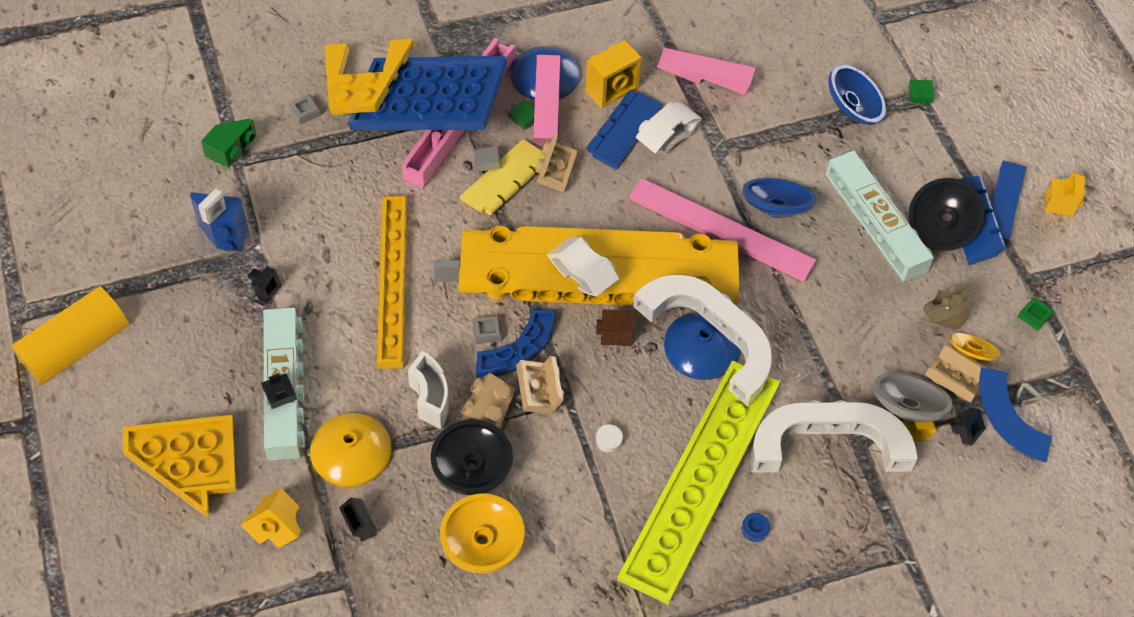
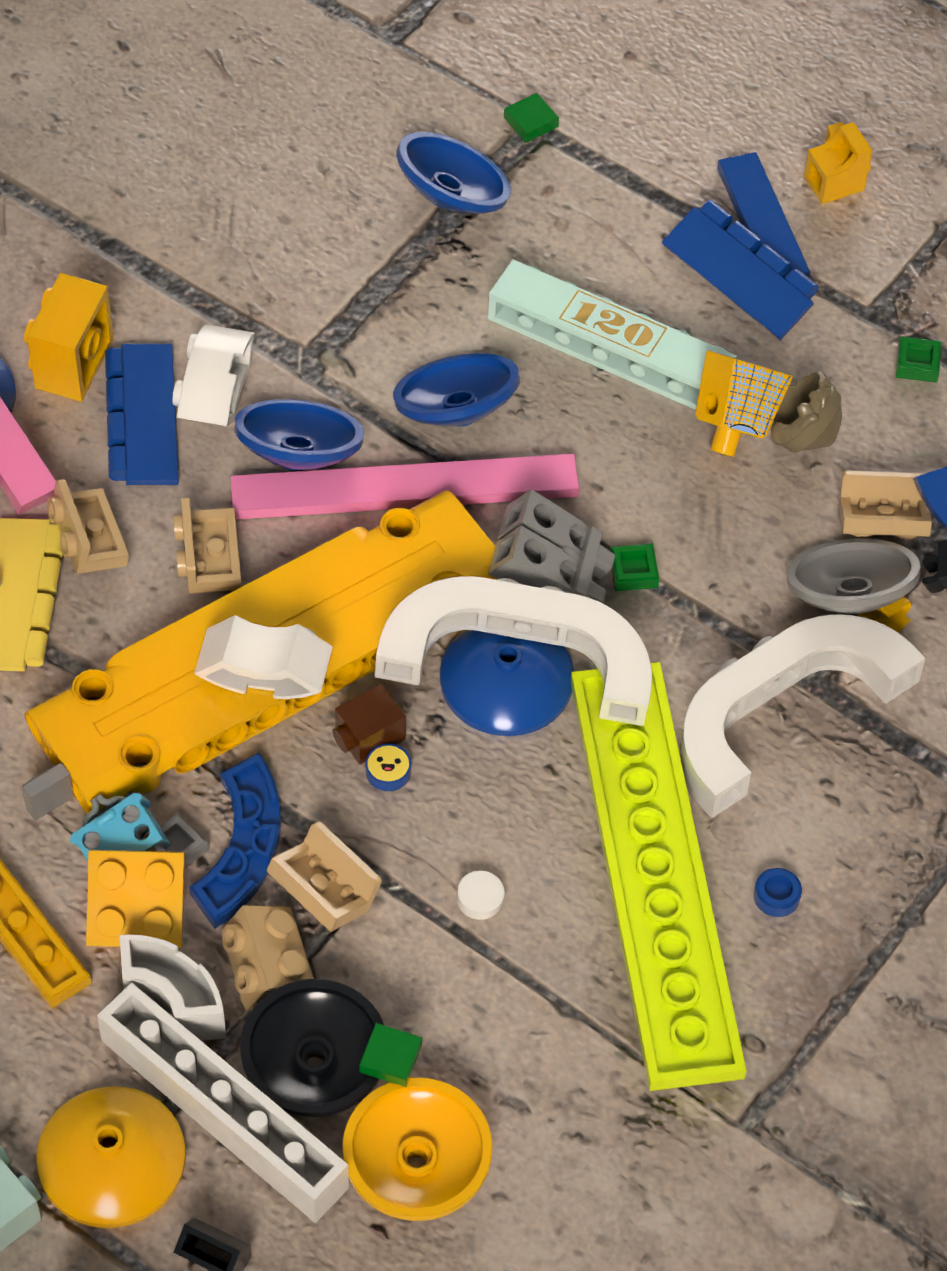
camera: 35 degrees left, 0 degrees up
bright pink slope [657,48,755,95] -> none
black dish [909,178,984,251] -> none
yellow dish [949,333,1000,361] -> none
none -> medium azure piece [70,793,171,861]
none -> yellow plate [86,850,185,948]
none -> white brick [97,982,349,1223]
none -> tan bracket [173,497,242,594]
none -> blue dish [234,399,364,471]
none -> green tile [359,1023,423,1087]
none -> tile [365,744,411,791]
none -> light grey hips [488,489,615,604]
none -> green tile [609,543,659,592]
none -> yellow torso [695,350,793,457]

